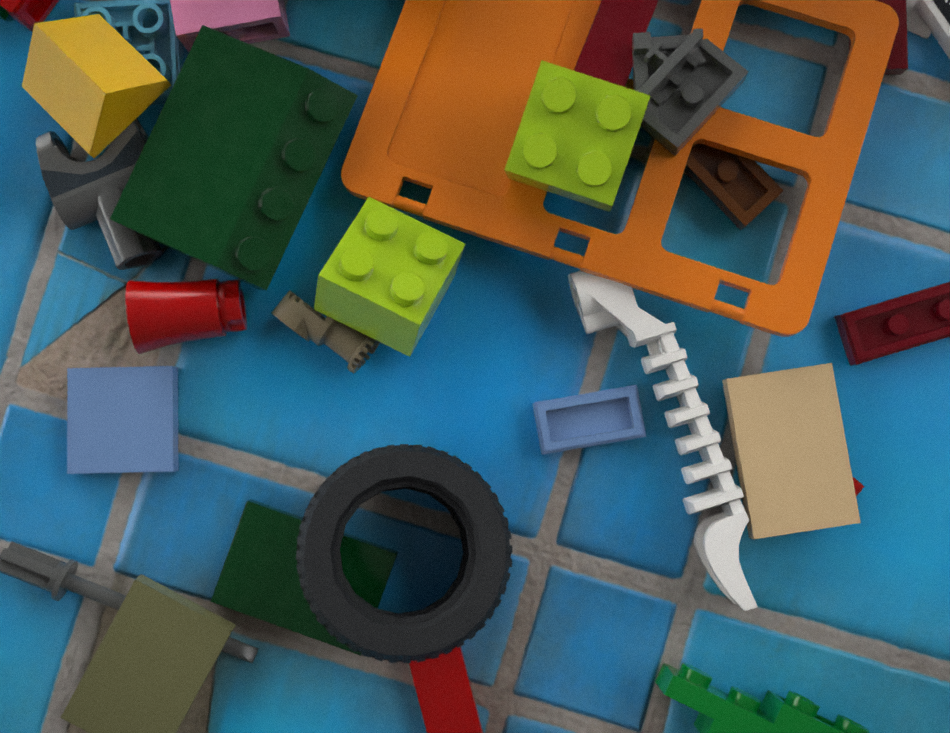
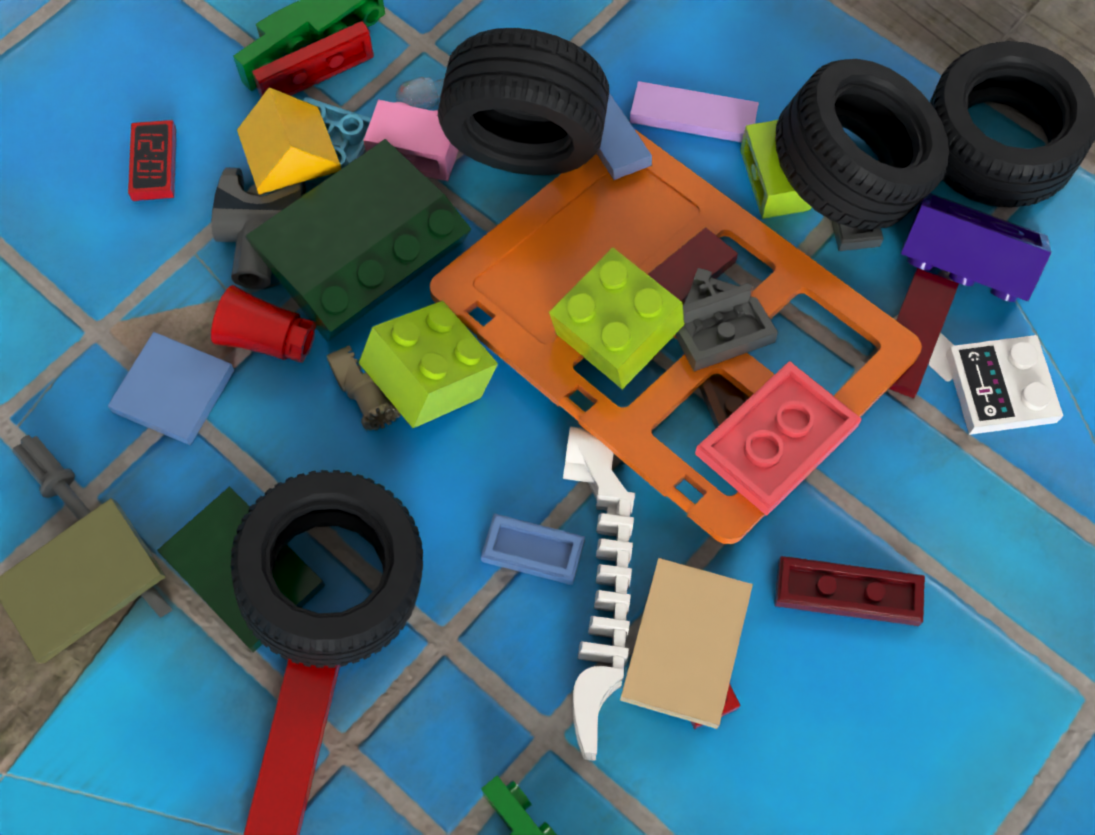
camera: 25 degrees right, 20 degrees down
none -> coral tile [695,361,862,516]

